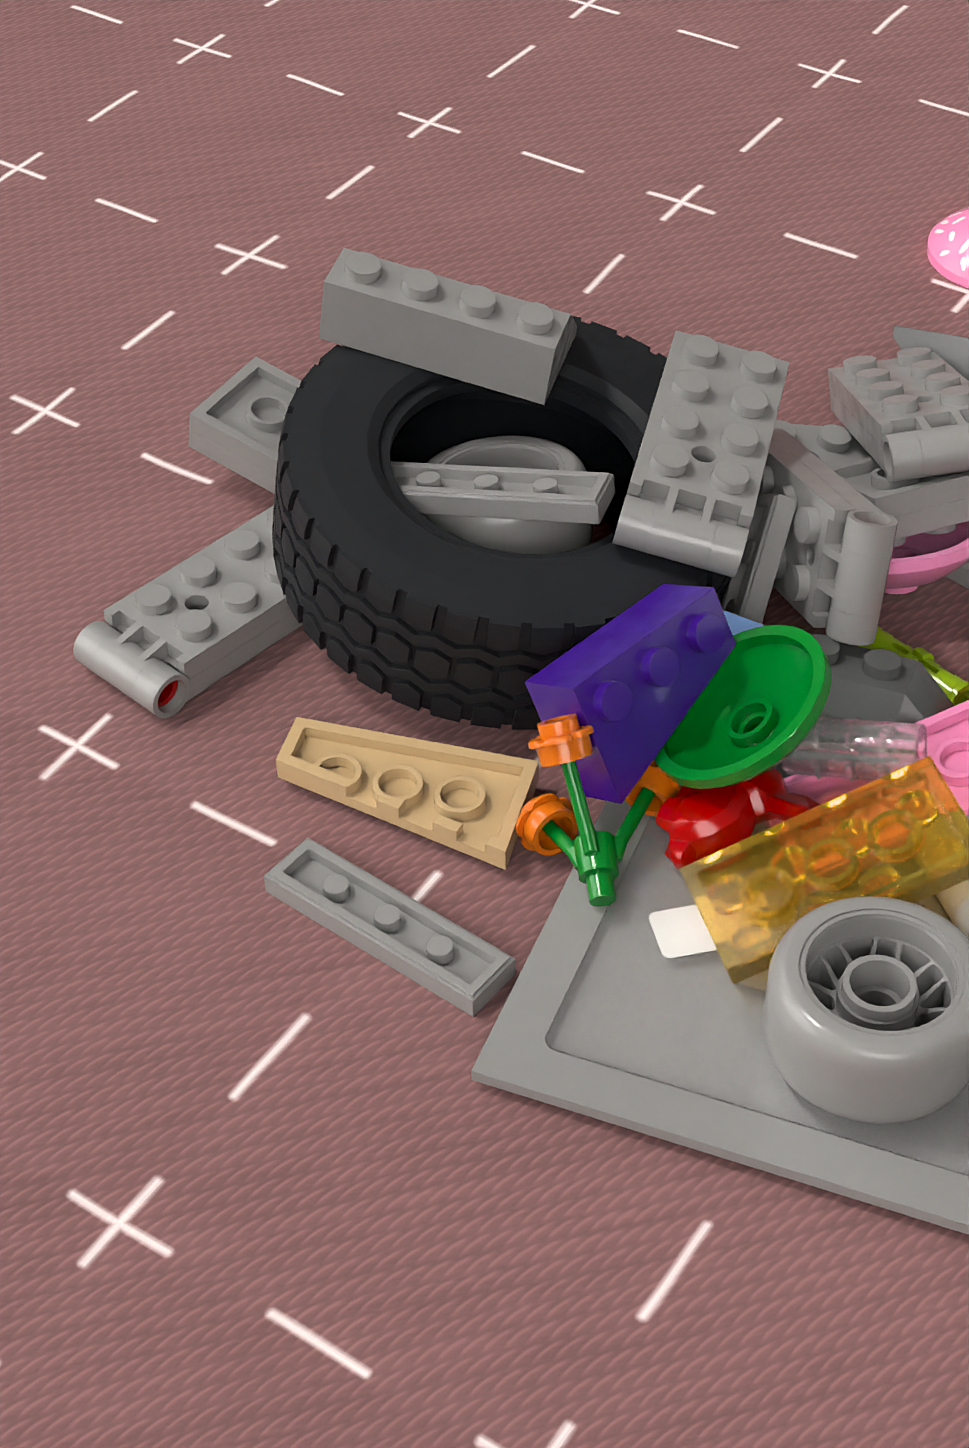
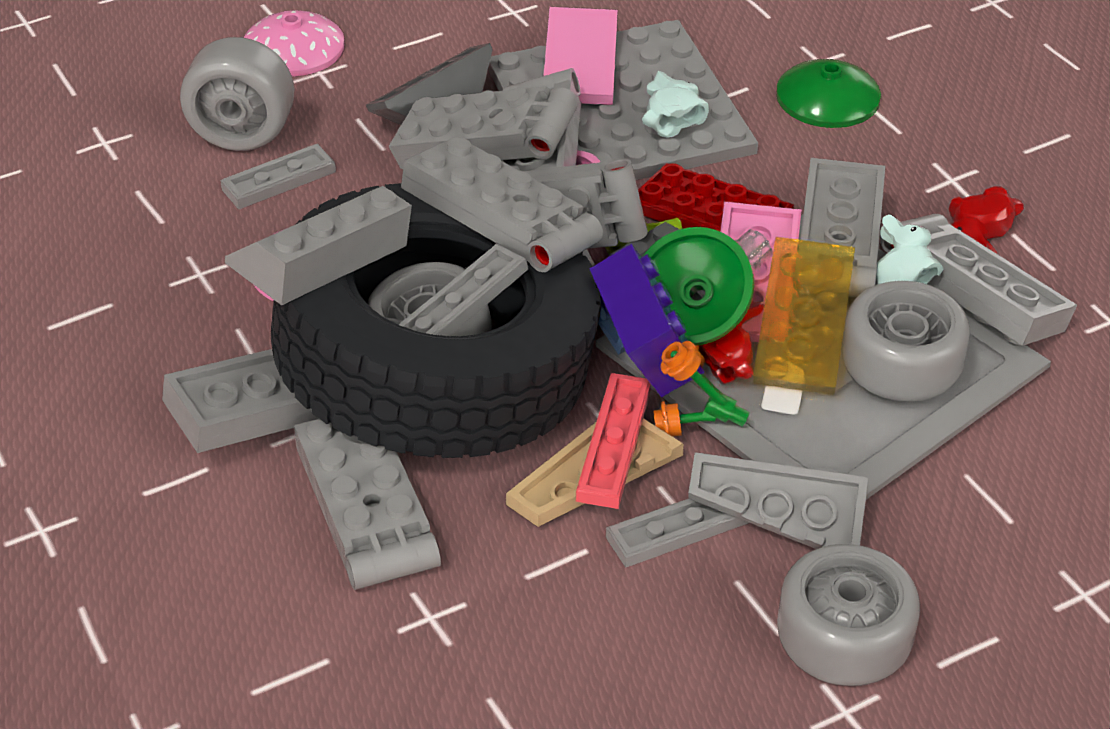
camera: 65 degrees left, 0 degrees up
none -> light grey wheel [180,37,295,151]
none -> light grey tile [221,143,336,210]
none -> coral tile [576,373,651,509]
none -> light grey wing [688,452,869,549]
none -> light grey wheel [777,544,920,686]

